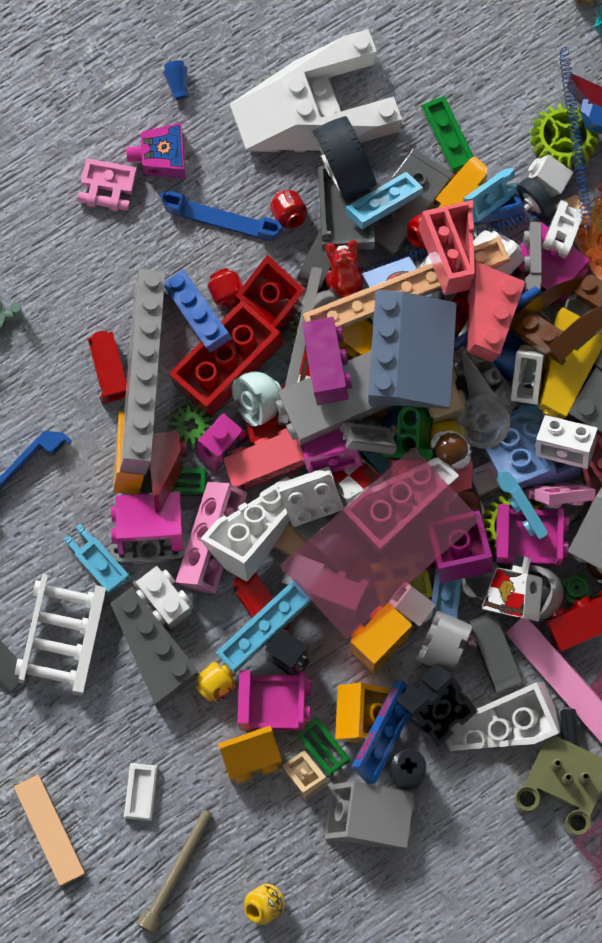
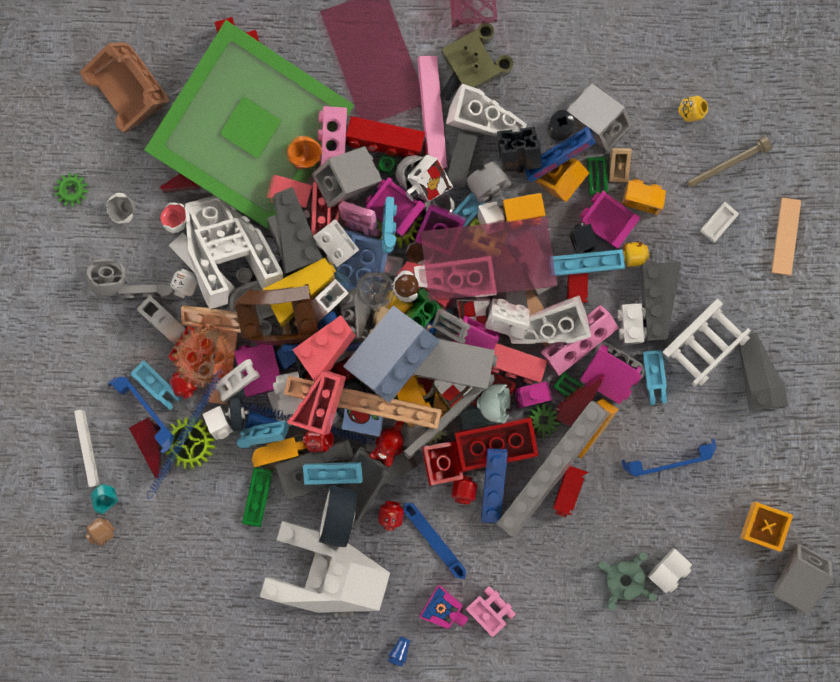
camera: 150 degrees left, 10 degrees up
magenta brick [302,317,352,406] -> none
light grey hinge [523,222,541,293] -> none

